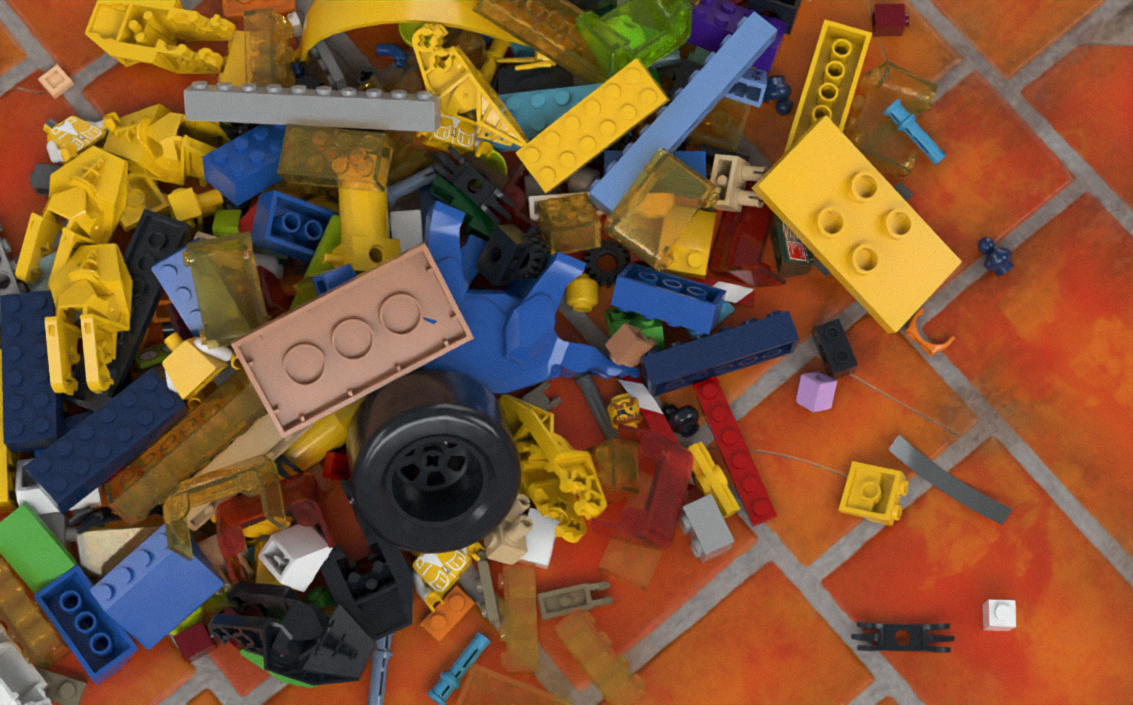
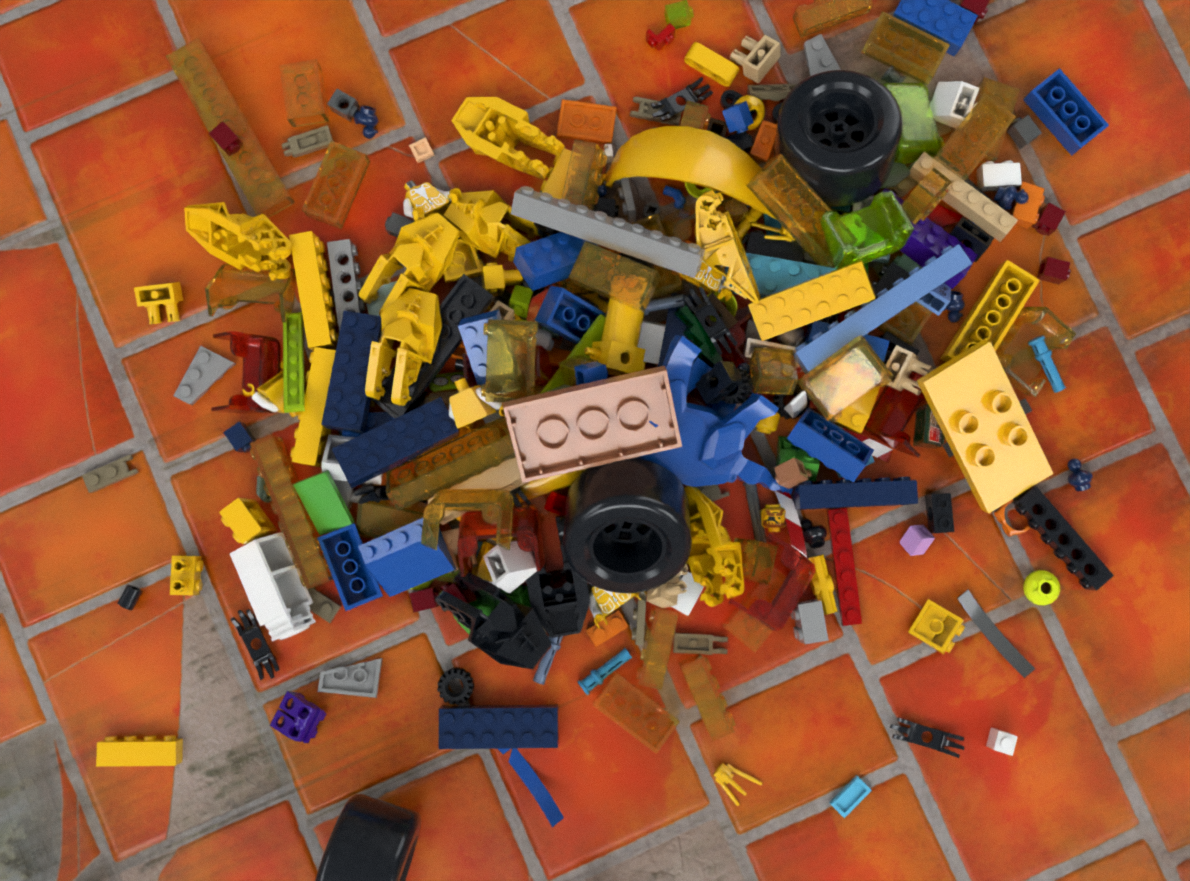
camera: 15 degrees right, 10 degrees up
none -> white slope [784,391,807,418]
none -> black brick [1013,486,1114,591]
none -> neon yellow piece [1023,570,1060,605]

